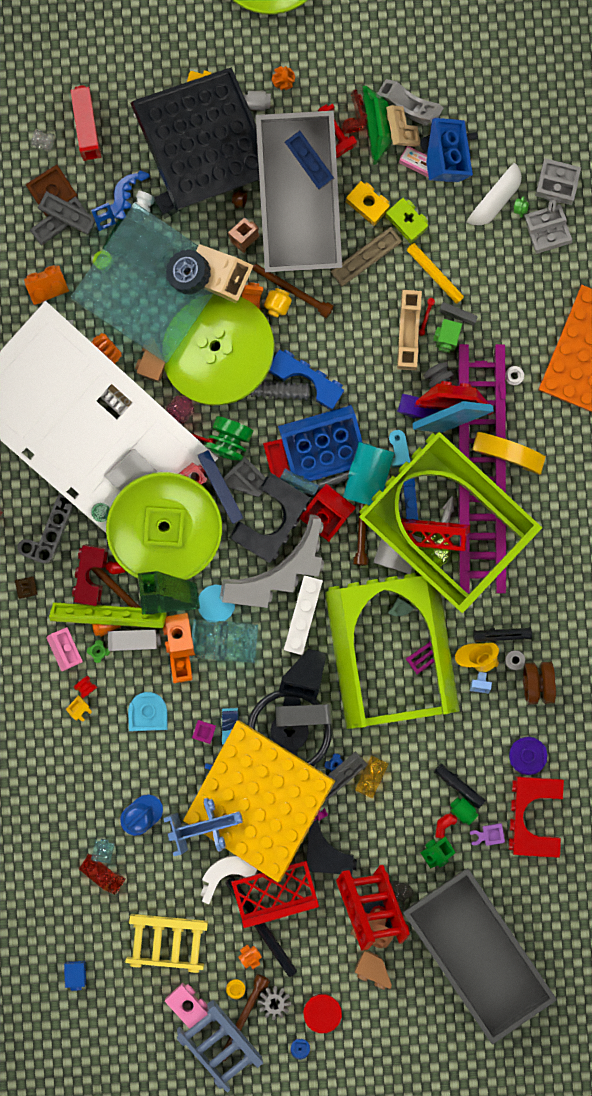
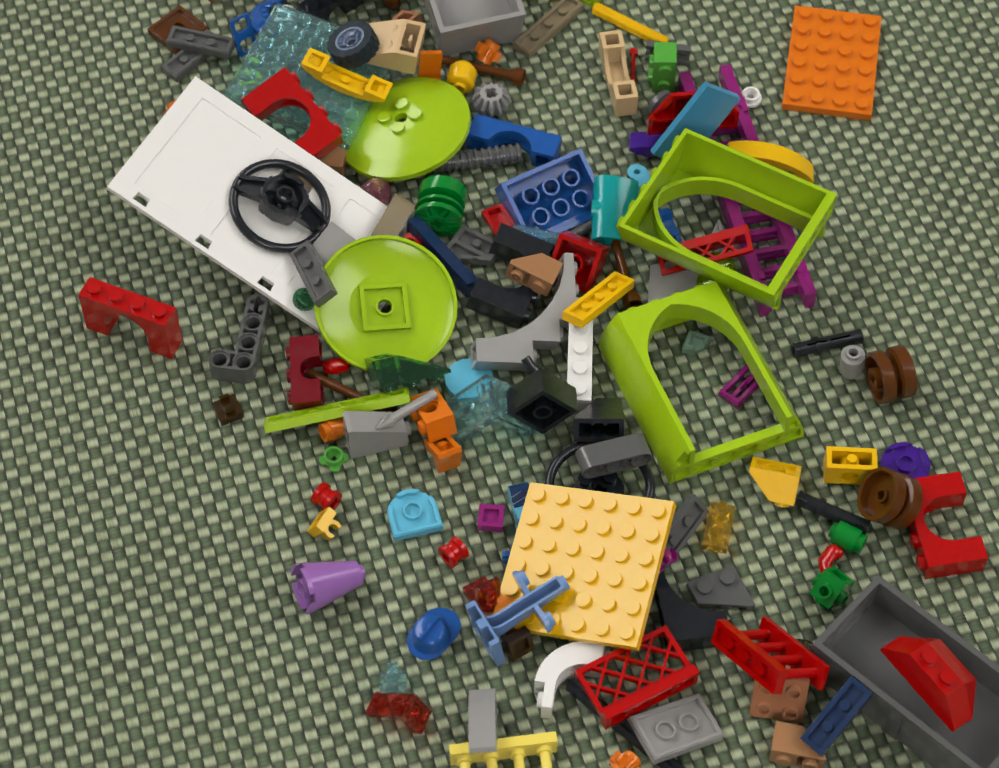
camera: 10 degrees left, 30 degrees down
bright pink slope [46,627,83,671] -> none
yellow piece [455,643,499,672] -> none
medium lavender plate [469,823,505,846] -> none
light blue tile [470,672,492,694] -> none
none -> black piece [229,159,331,253]
none -> red arch [241,67,343,160]
none -> dark grey tile [289,240,338,308]
none -> medium lavender cone [291,561,366,614]
none -> yellow slope [301,47,393,102]
none -> dark tan beam [370,194,416,236]
none -> light grey piece [376,389,438,429]
none -> red wheel [438,536,469,568]
none -> clear red bracket [463,576,501,613]
none -> light grey slope [468,688,498,754]
none -> light grey gear [472,81,510,118]
none -> orange gear [474,38,503,66]
none -> dark brown tile [503,625,535,662]
none -> medium nougat slope [504,253,563,296]
none -> black piece [506,355,578,434]
none -> yellow plate [562,271,635,328]
none -> light grey tile [628,693,725,765]
none -> dark grey wing [686,565,755,611]
none -> yellow slope [749,456,802,508]
none -> dark blue plate [800,675,874,757]
none -> yellow brick [823,446,878,485]
none -> reddish brown wheel [857,467,923,530]
none -> red wedge [880,636,976,733]

